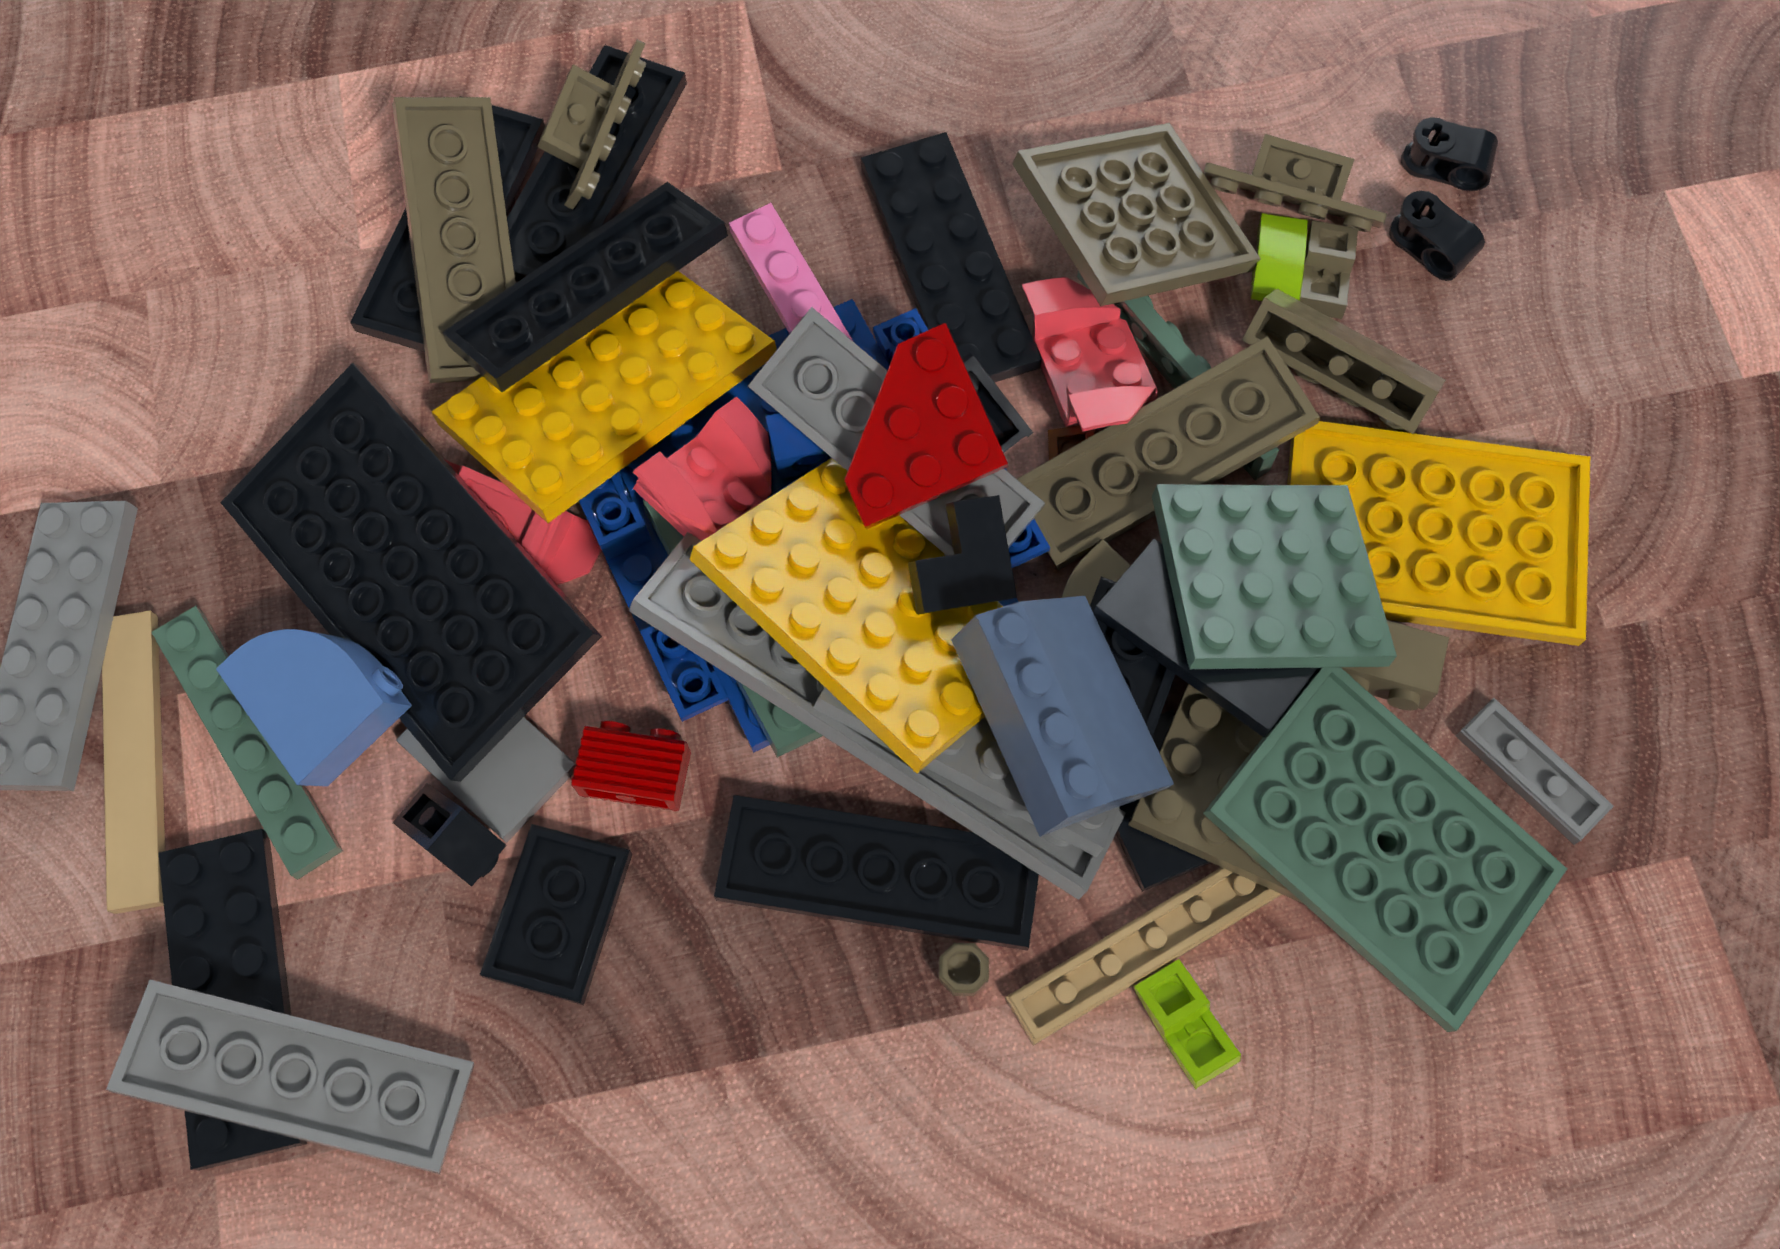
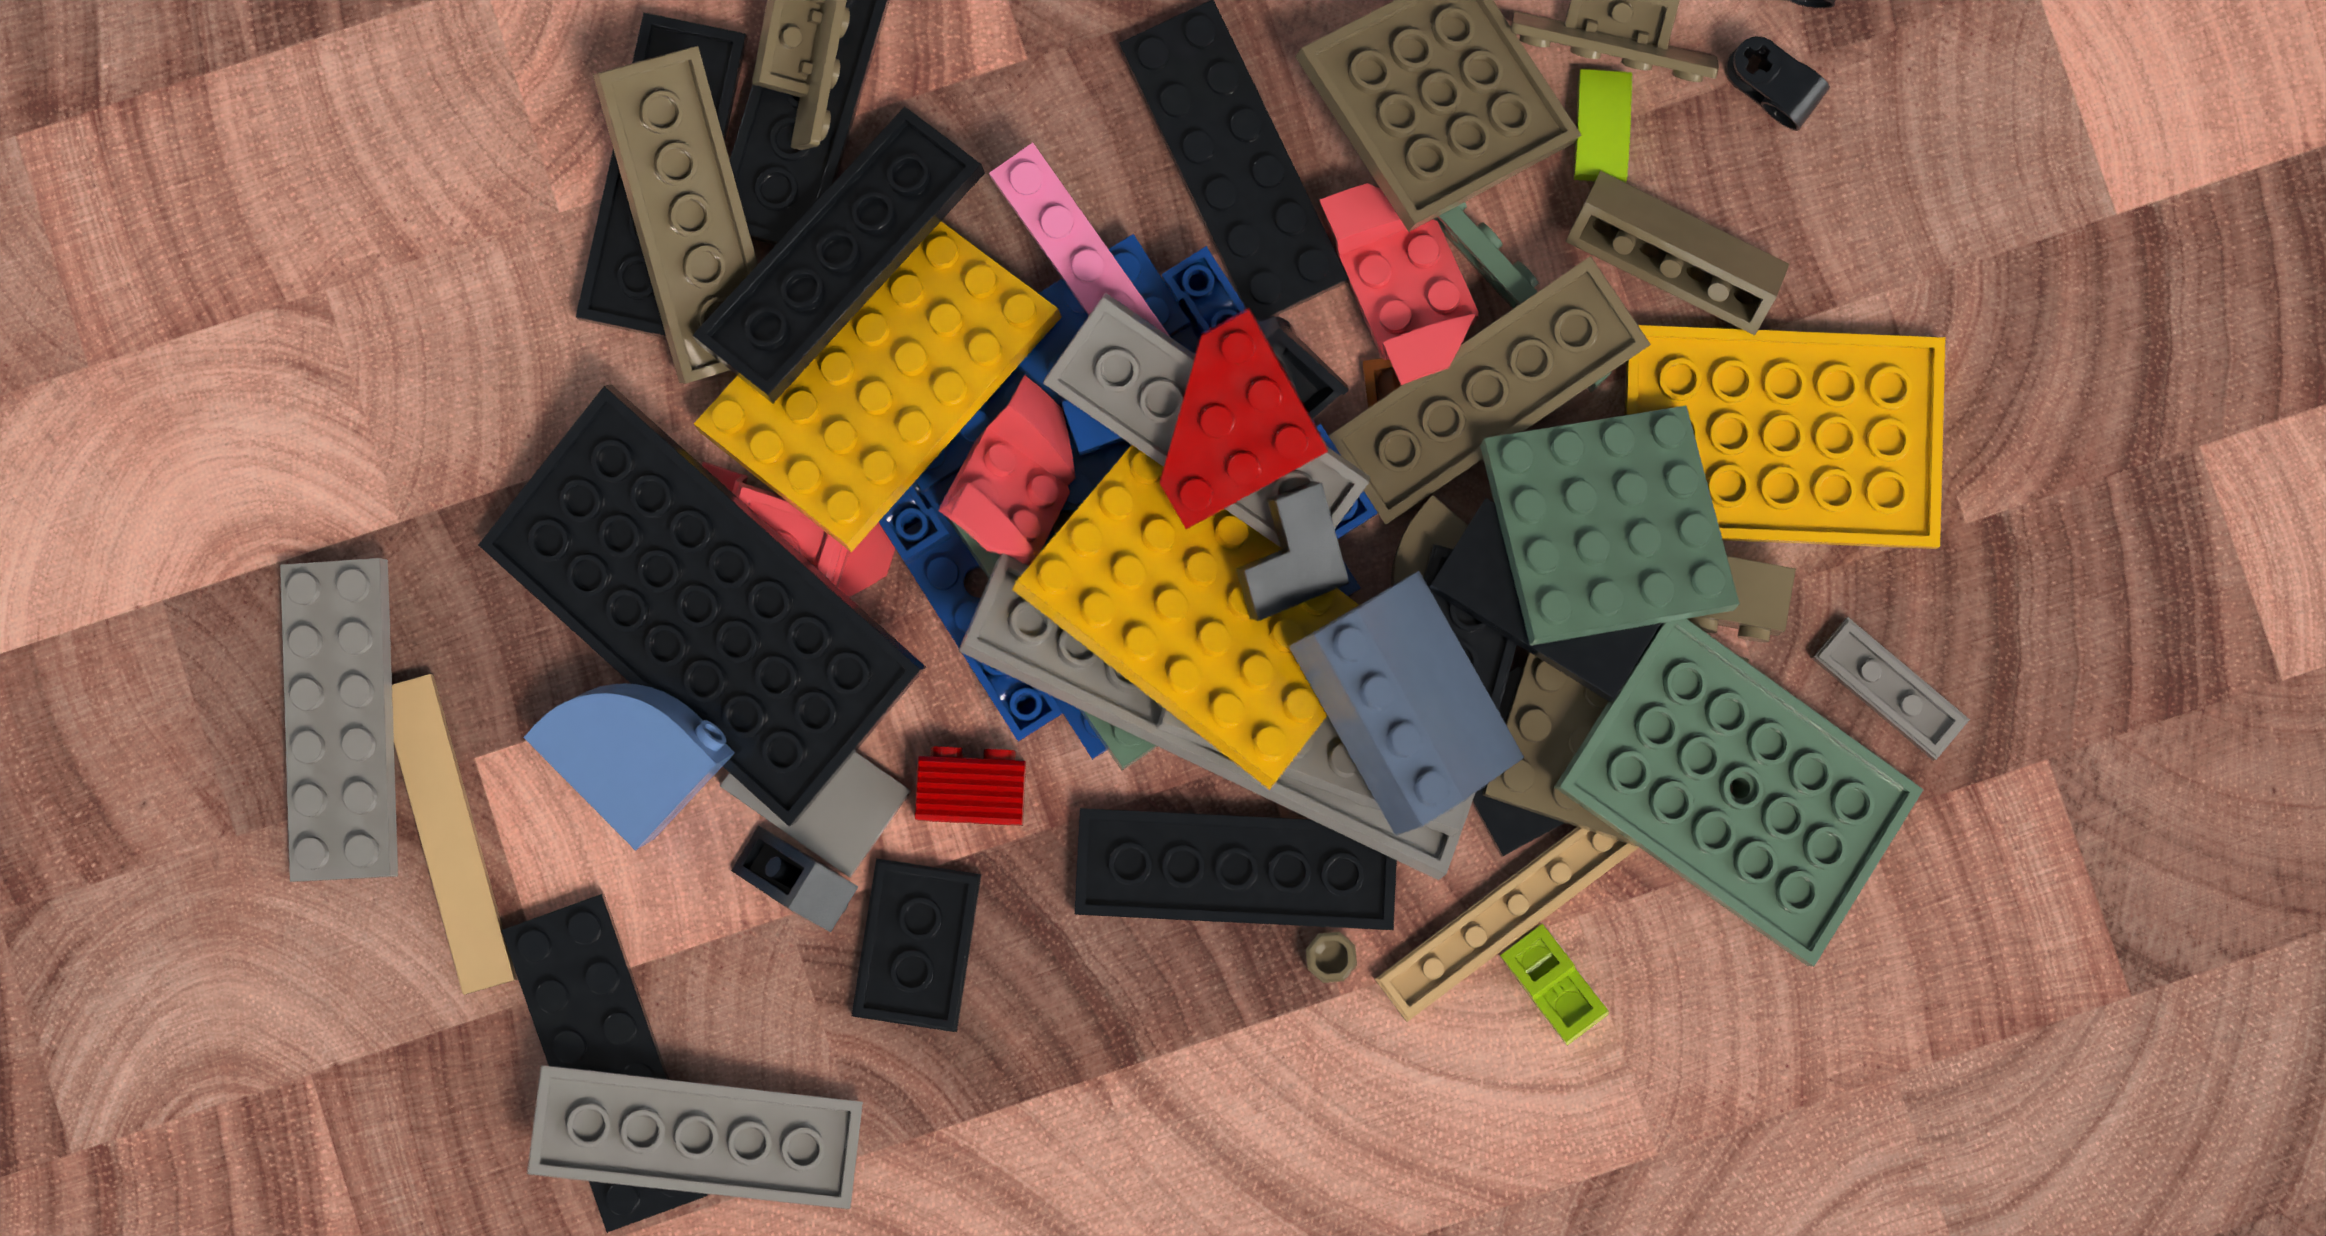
camera: 10 degrees left, 15 degrees up
sand green plate [151,606,343,880] -> none
dark tan slope [1299,220,1358,319] -> none

